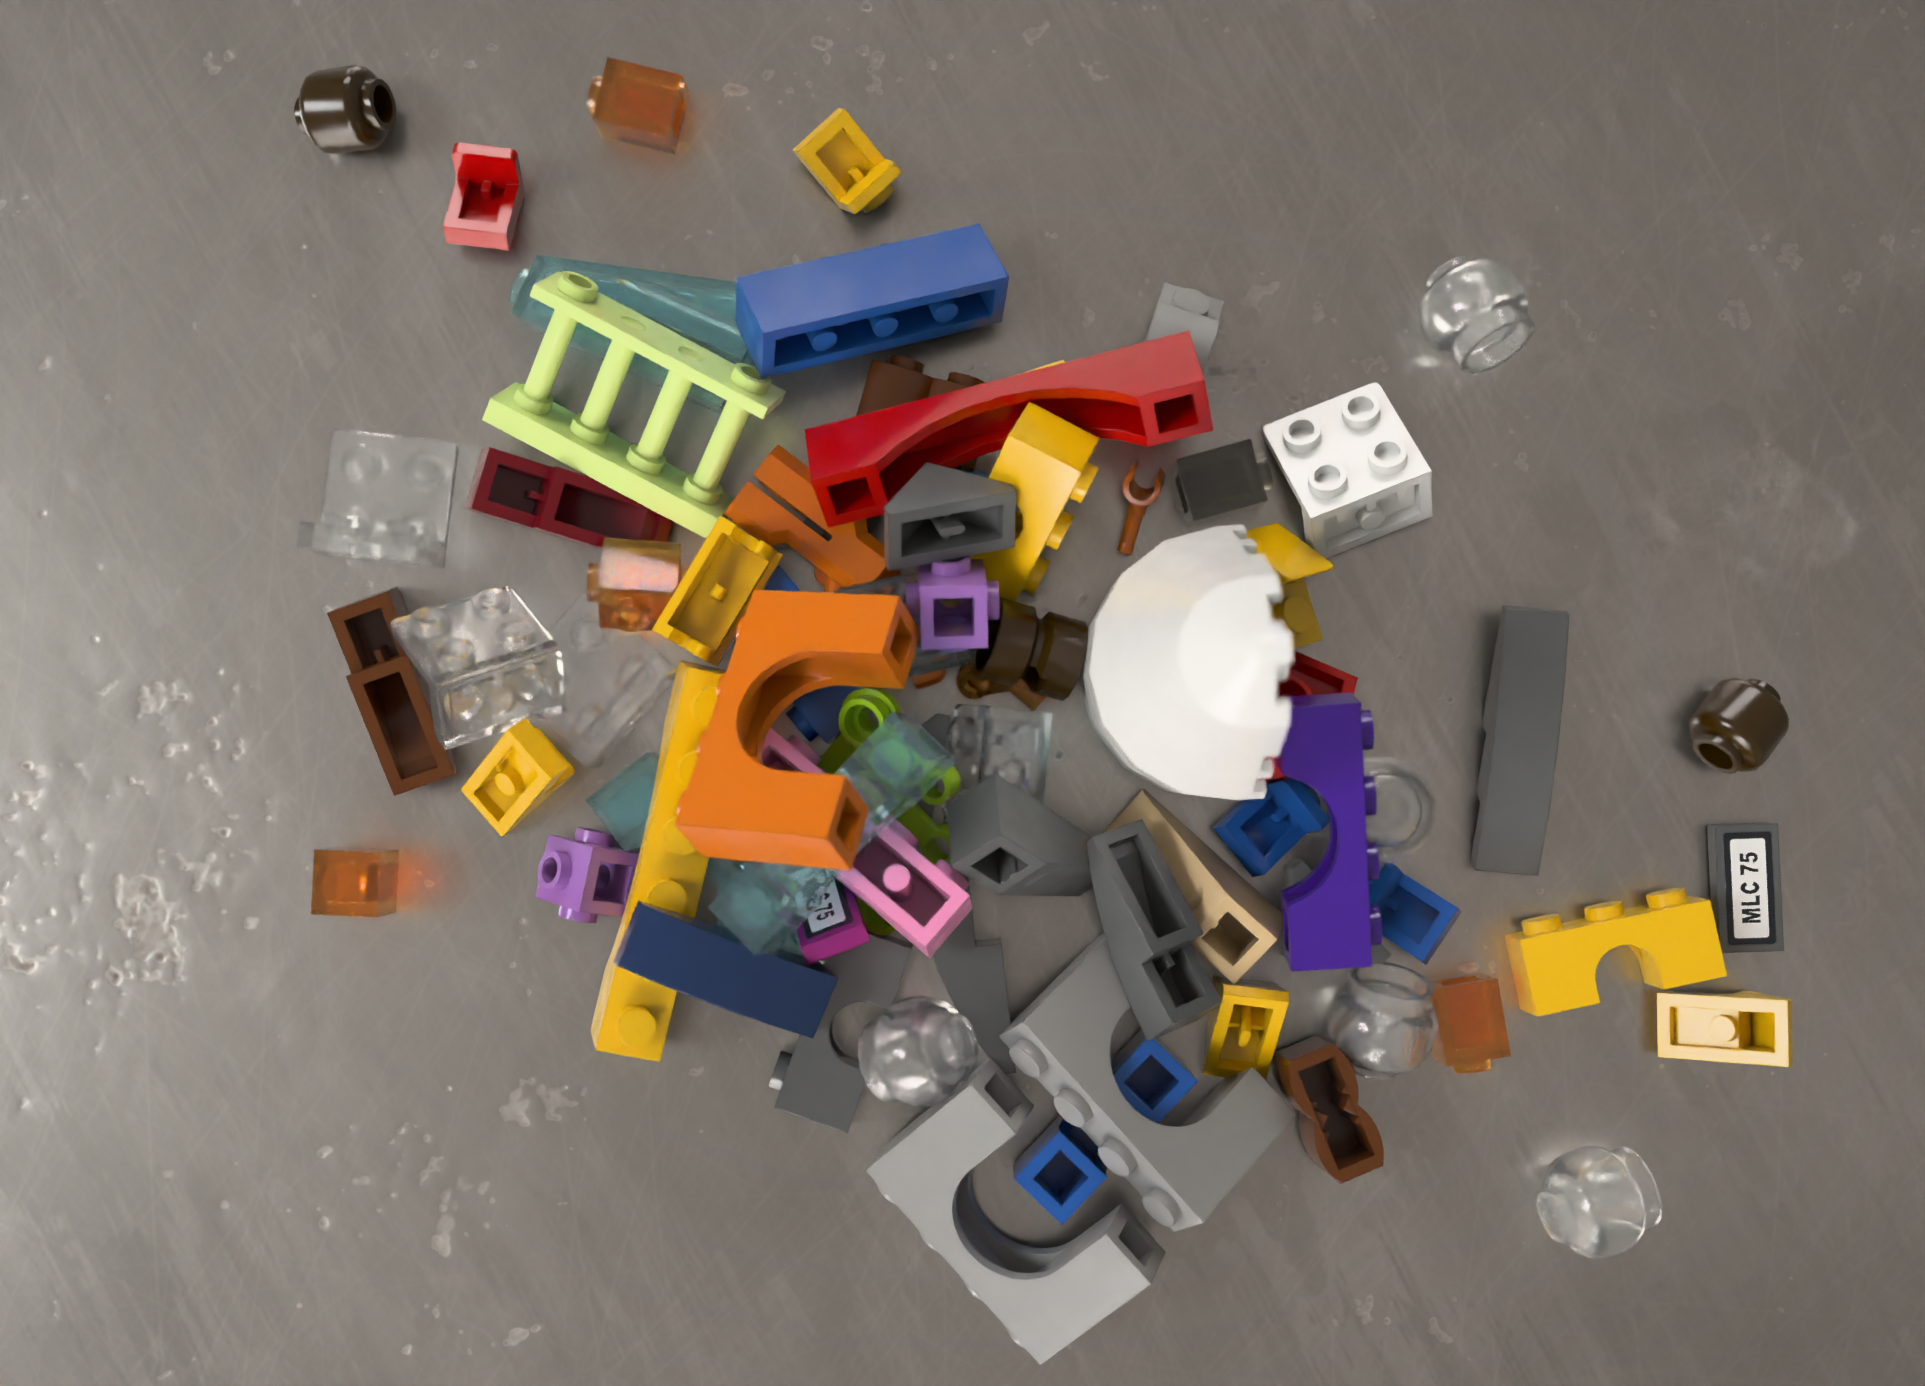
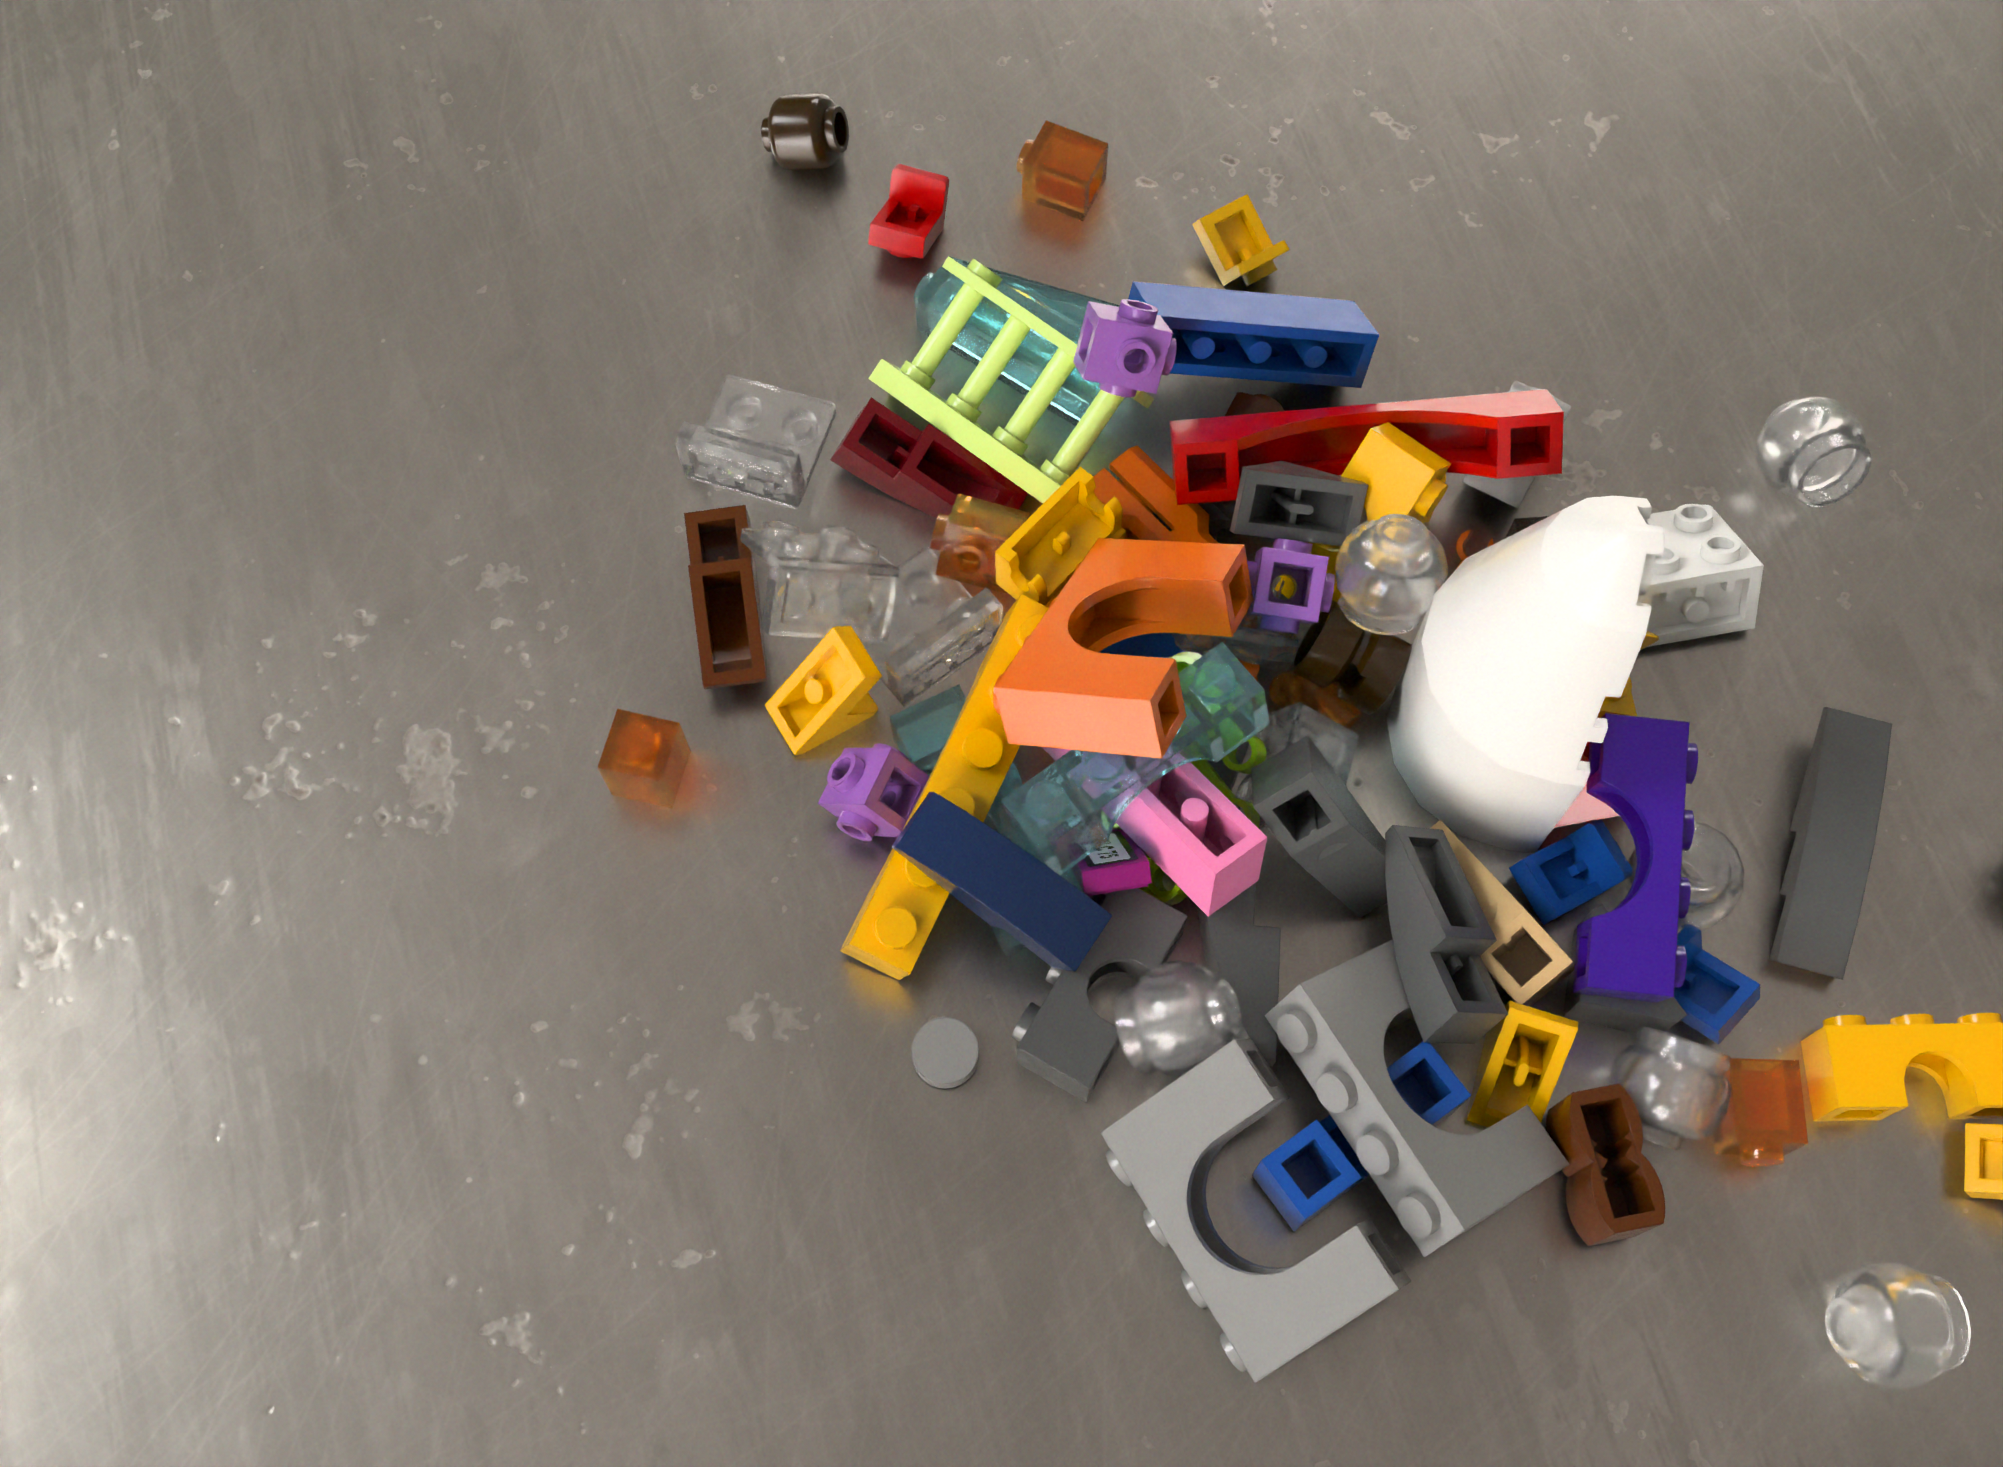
camera: 10 degrees right, 20 degrees down
none -> light grey tile [911,1017,979,1089]
none -> medium lavender brick [1073,299,1177,397]
none -> clear piece [1335,514,1449,635]

